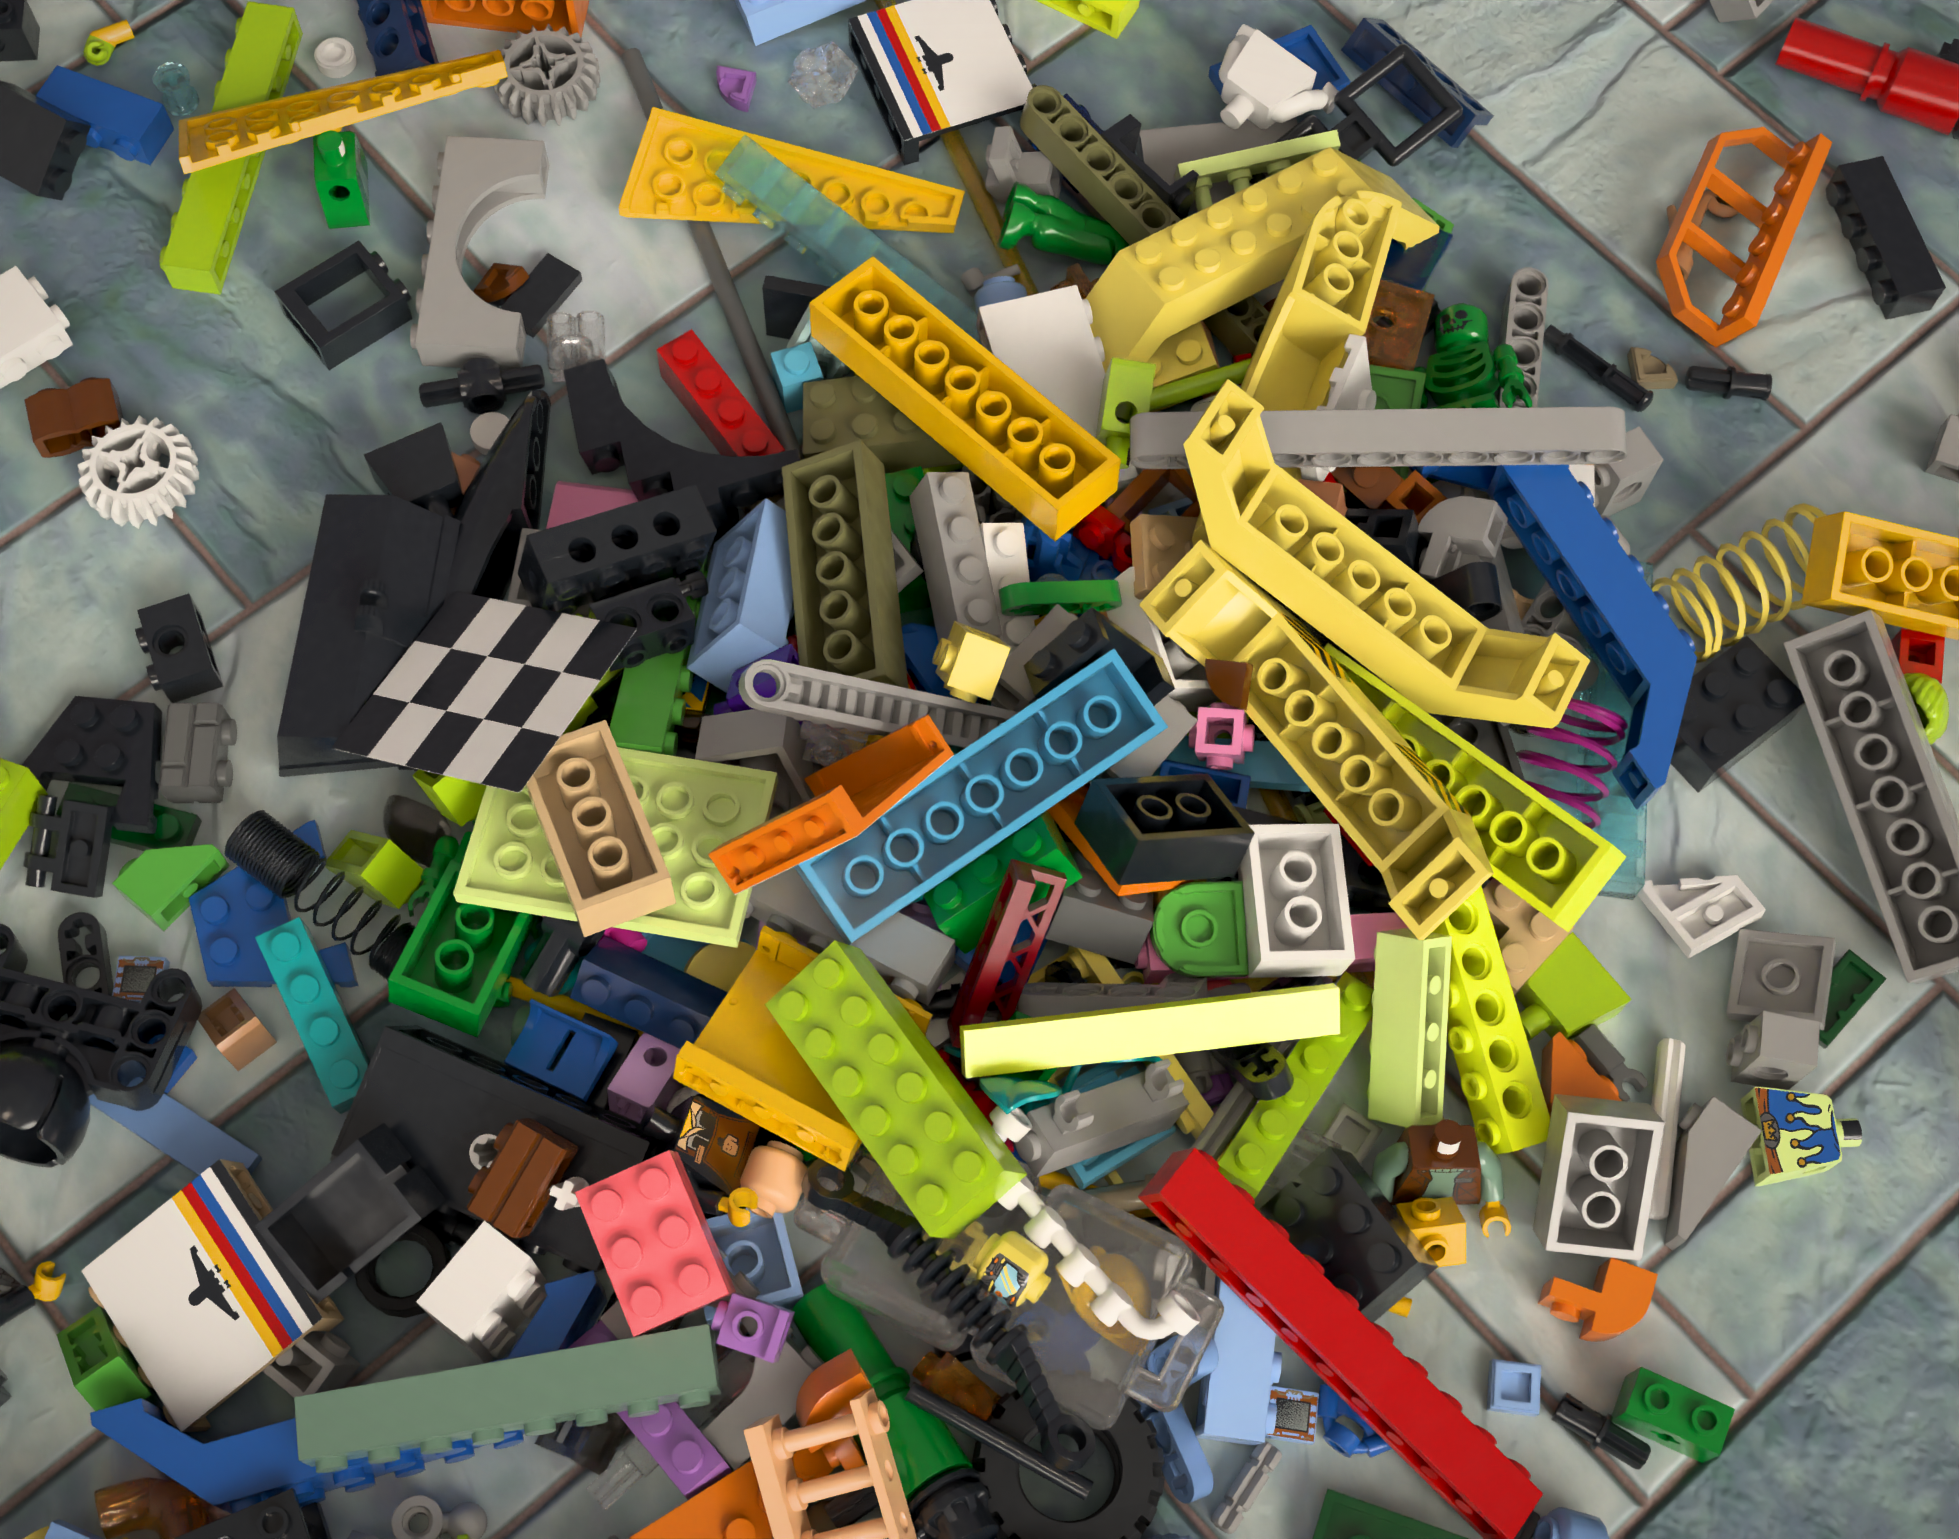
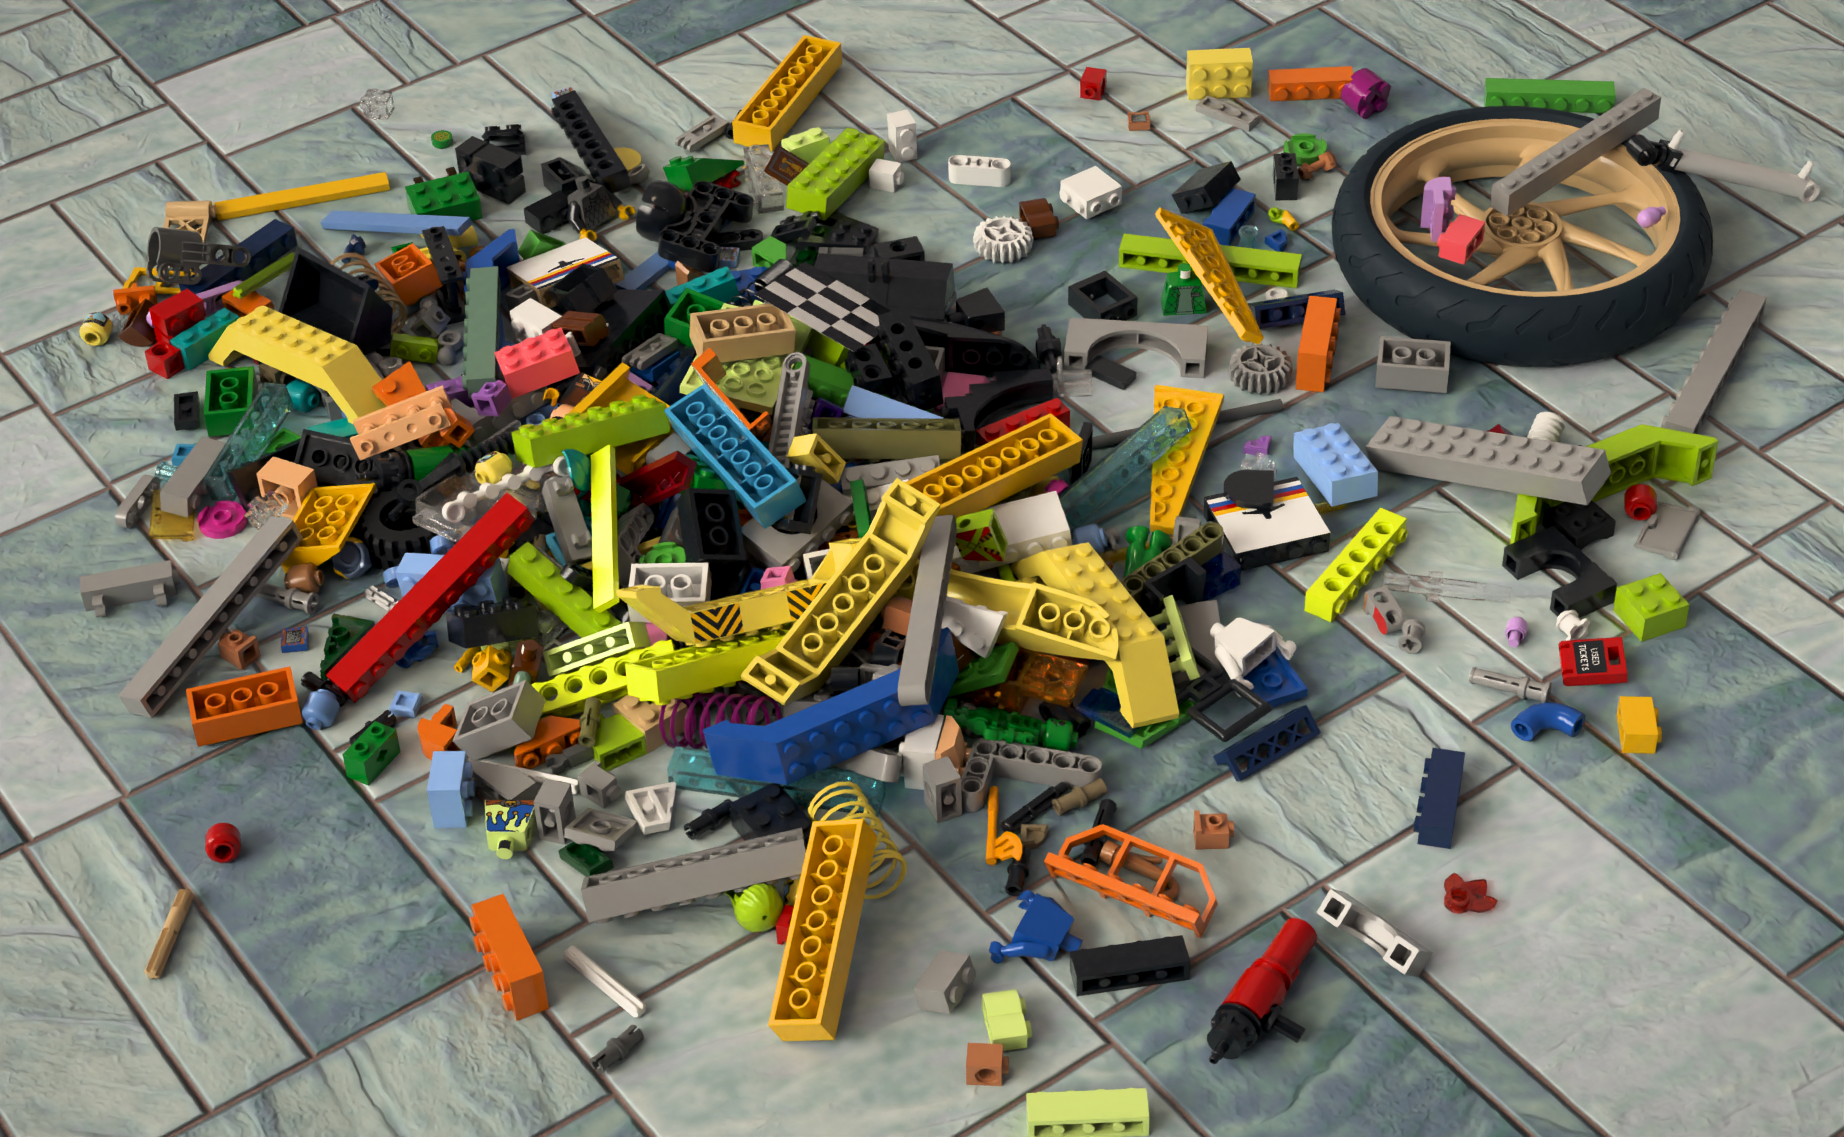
camera: 100 degrees right, 25 degrees down
reddish brown tile [473,263,530,303] -> none
reddish brown tile [1205,659,1253,710] -> none
none -> light blue brick [427,751,476,828]
none -> olive pin [578,697,602,747]
none -> light grey brick [578,761,621,809]
none -> light grey hinge [622,333,678,370]
none -> black pin [684,799,732,840]
none -> light orange piece [986,786,1023,865]
none -> blue torso [989,890,1083,963]
none -> dark tan pin [1052,778,1108,816]
none -> black pin [1080,799,1117,867]
none -> nougat brick [1193,810,1234,850]
none -> black tile [1224,470,1274,510]
none -> blue tile [1265,229,1287,252]

